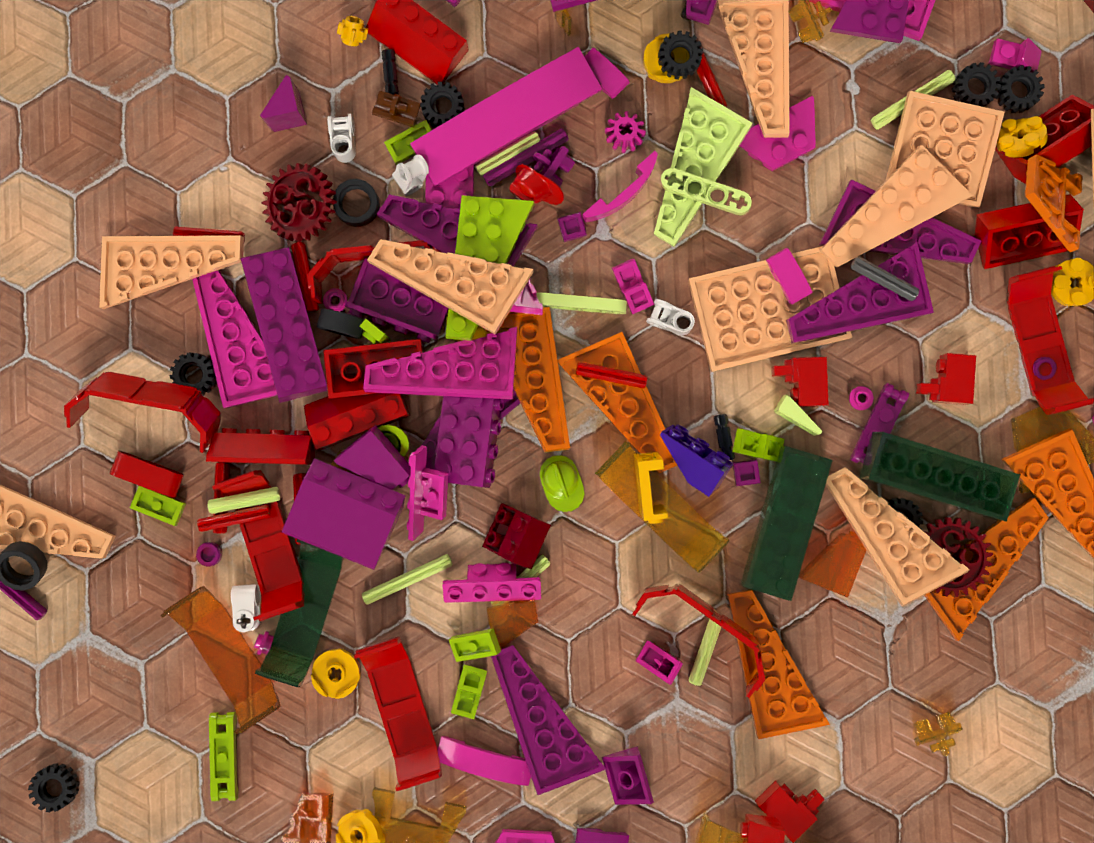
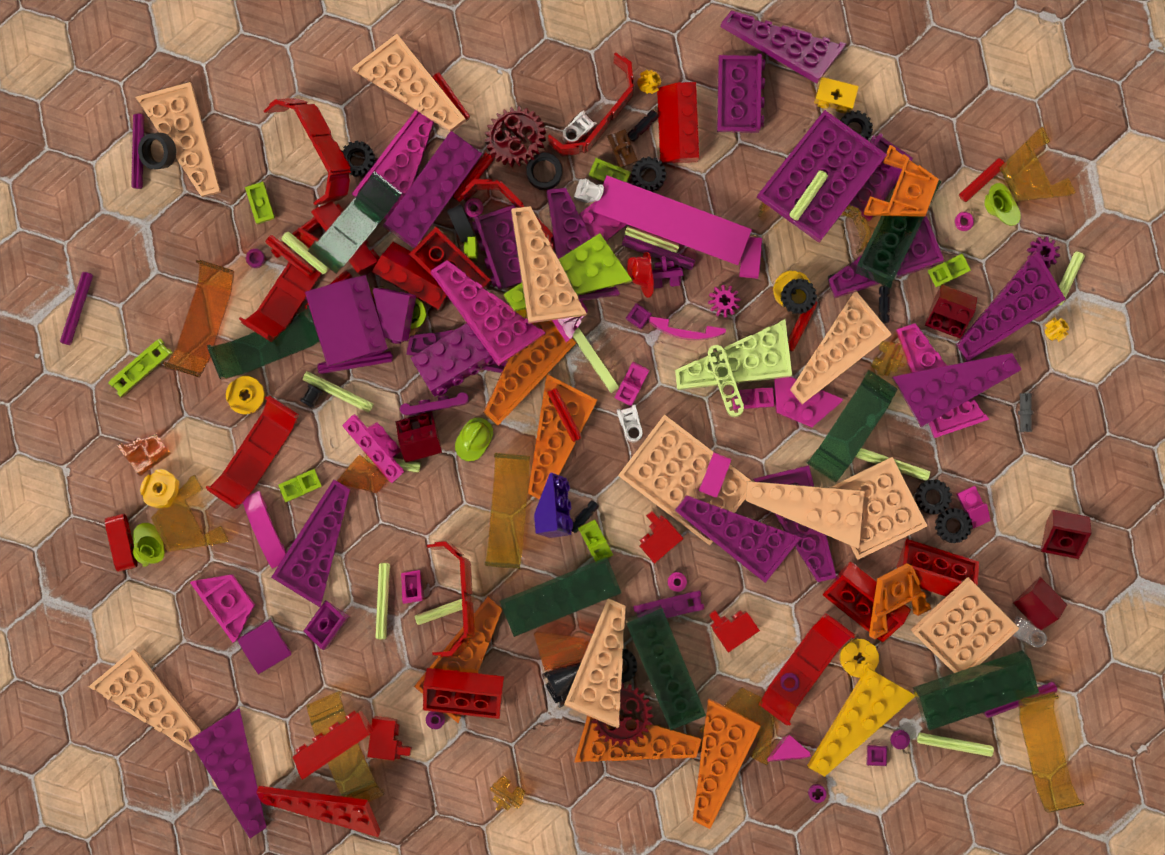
camera: 55 degrees right, 0 degrees up
black tyre [28,763,80,813] -> none
red beam [109,451,184,498] -> none
white piece [231,584,261,632] -> none
dark pink plate [254,631,274,655] -> none
magenta slope [260,75,307,132] -> none
dark pink bracket [407,445,448,541] -> none
lime plate [449,628,501,662] -> none
yellow panel [633,452,669,524] -> none
magenta tile [733,459,761,486] -> none
yellowish green slope [774,394,822,436] -> none
dark grey axle [851,256,919,301] -> none
yellow plate [996,116,1048,158] -> none
none -> magenta axle [60,272,93,345]
none -> black bush [299,384,323,409]
none -> windscreen [308,171,402,274]
none -> magenta axle [317,352,393,374]
none -> yellowish green axle [376,563,390,639]
none -> magenta plate [400,392,469,416]
none -> red slope [423,668,504,719]
none -> magenta plate [426,711,445,729]
none -> black cone [542,662,581,708]
none -> red windscreen [548,52,634,156]
none -> dark pink slope [732,388,774,410]
none -> clear green windscreen [806,370,898,483]

